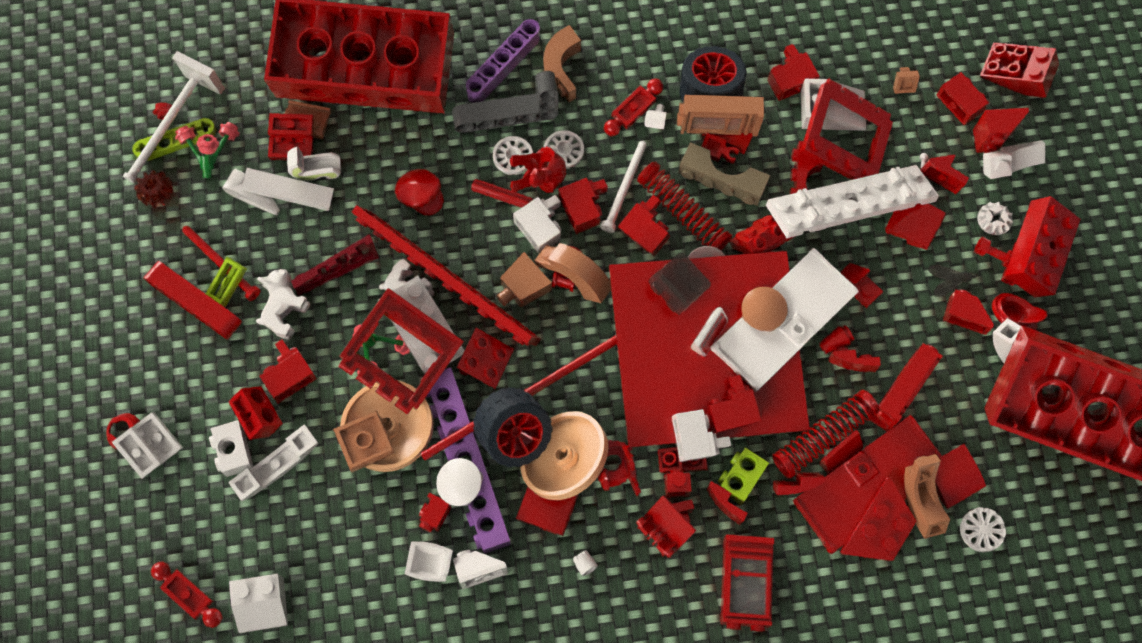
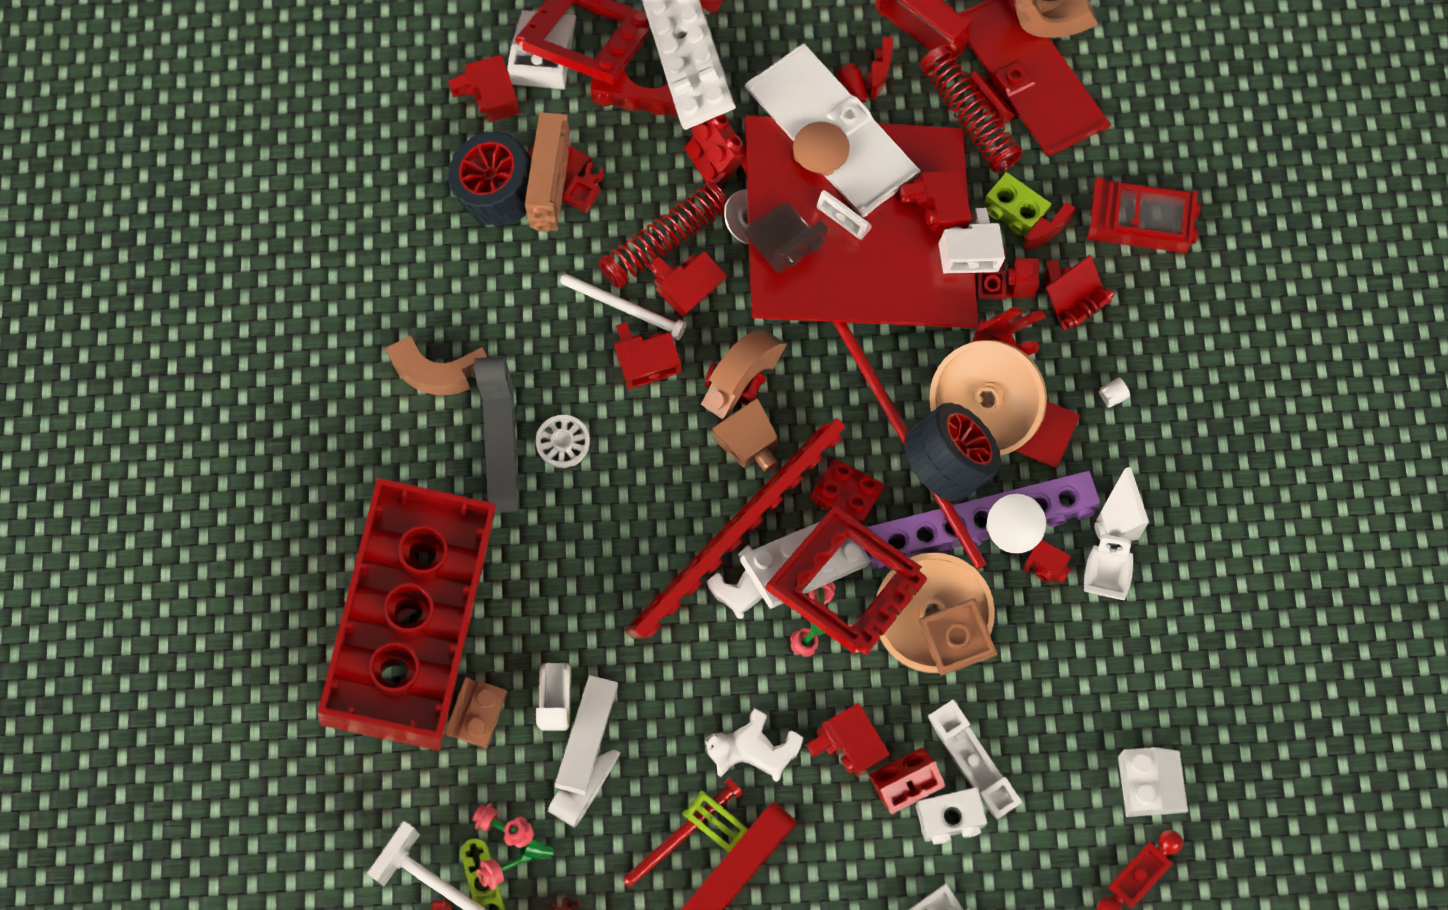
camera: 80 degrees left, 0 degrees up
red slope [268,113,314,161] -> none
dark red wing [291,234,379,296] -> none
red piece [395,169,444,216] -> none
medium lavender beam [466,19,540,103] -> none
red axle [471,179,534,208] -> none
red piece [510,146,567,193] -> none
white hinge [513,195,561,254] -> none
white wheel [544,130,584,169] -> none
red plate [604,78,664,137] -> none
white piece [644,104,667,129] -> none
dark tan arch [678,142,770,206] -> none
red slope [773,472,825,495] -> none
red wing [839,477,917,561] -> none
red slope [840,263,883,309] -> none

